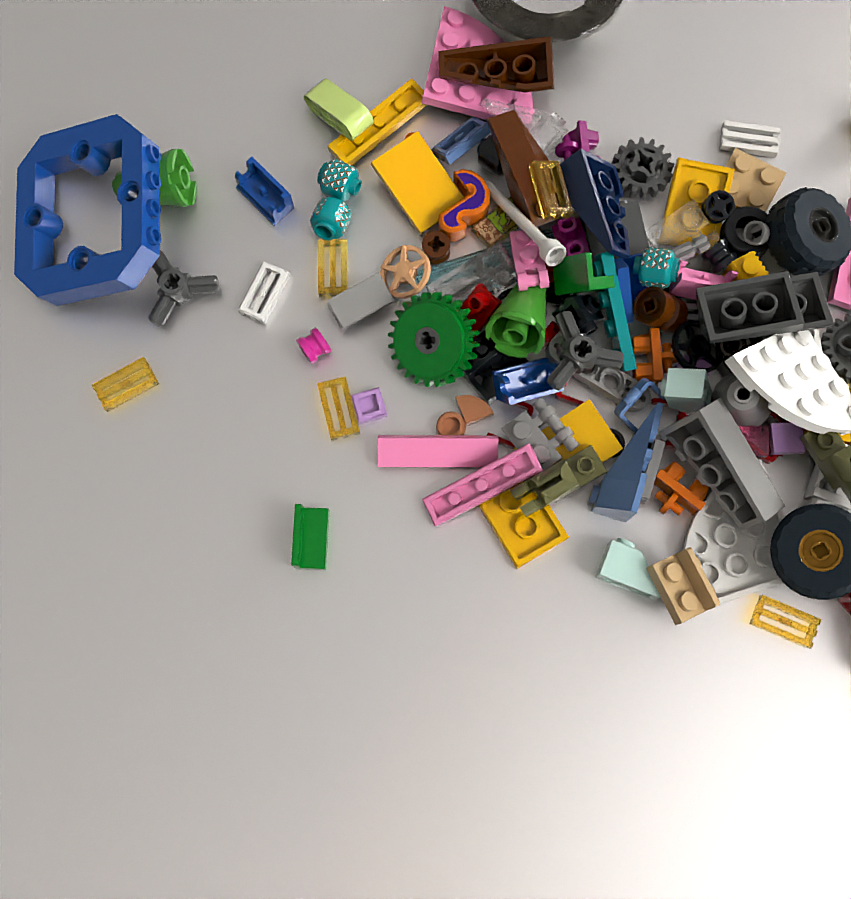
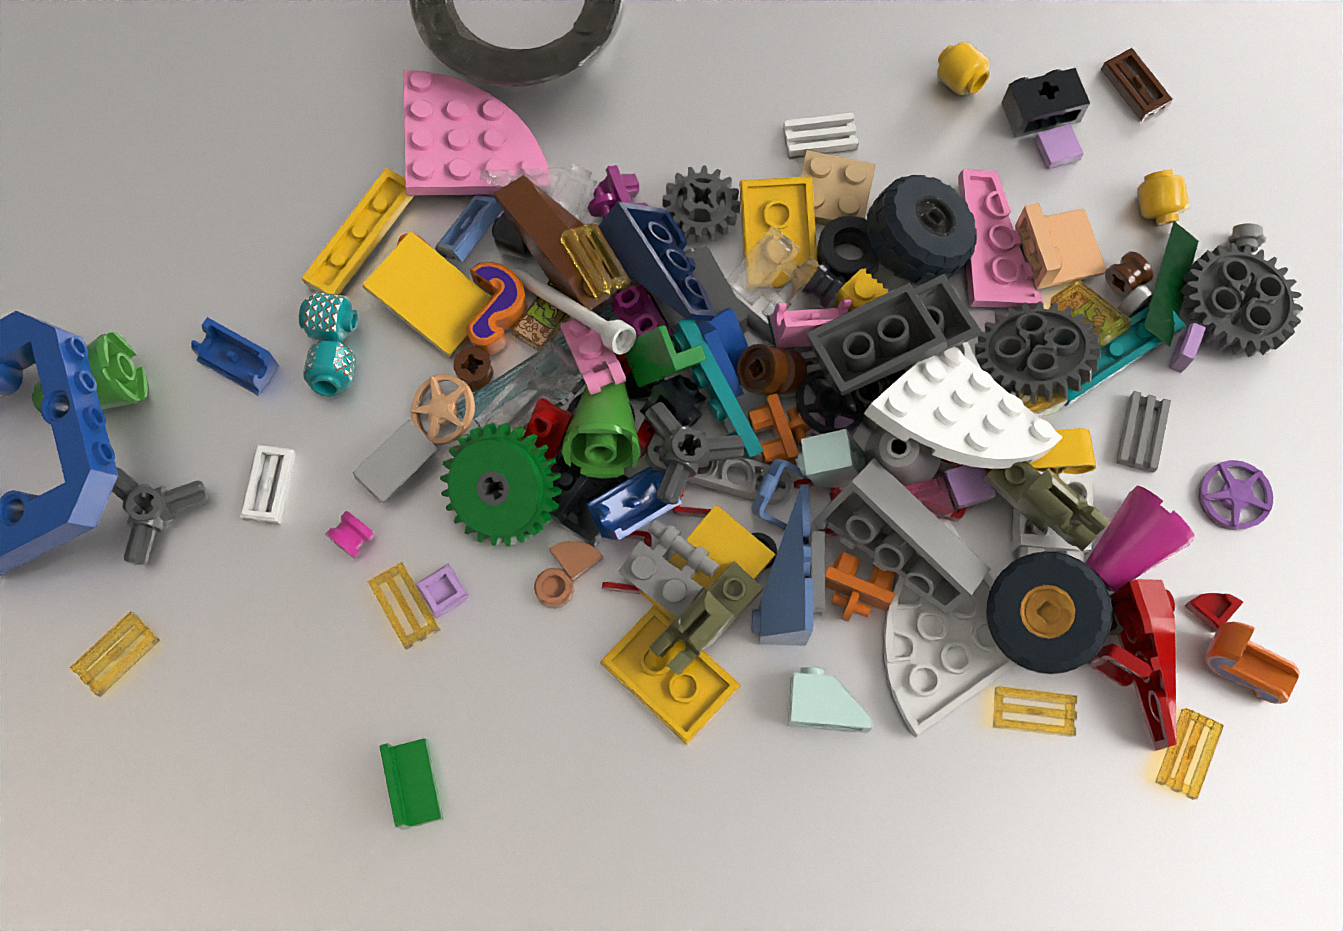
camera: 20 degrees left, 5 degrees down
yellowish green beam [304,78,374,141] -> none
clear yellow tile [318,239,348,297] -> none
bright pink tile [378,435,499,467] -> none
bright pink tile [422,443,544,526] -> none
reddish brown wedge [438,36,555,93] -> none
teal head [633,247,680,289] -> none
tan bracket [646,547,720,626] -> none
light grey axle [671,235,710,261] -> none
black wheel [701,190,735,224] -> none
light grey hinge [743,220,770,246] -> none

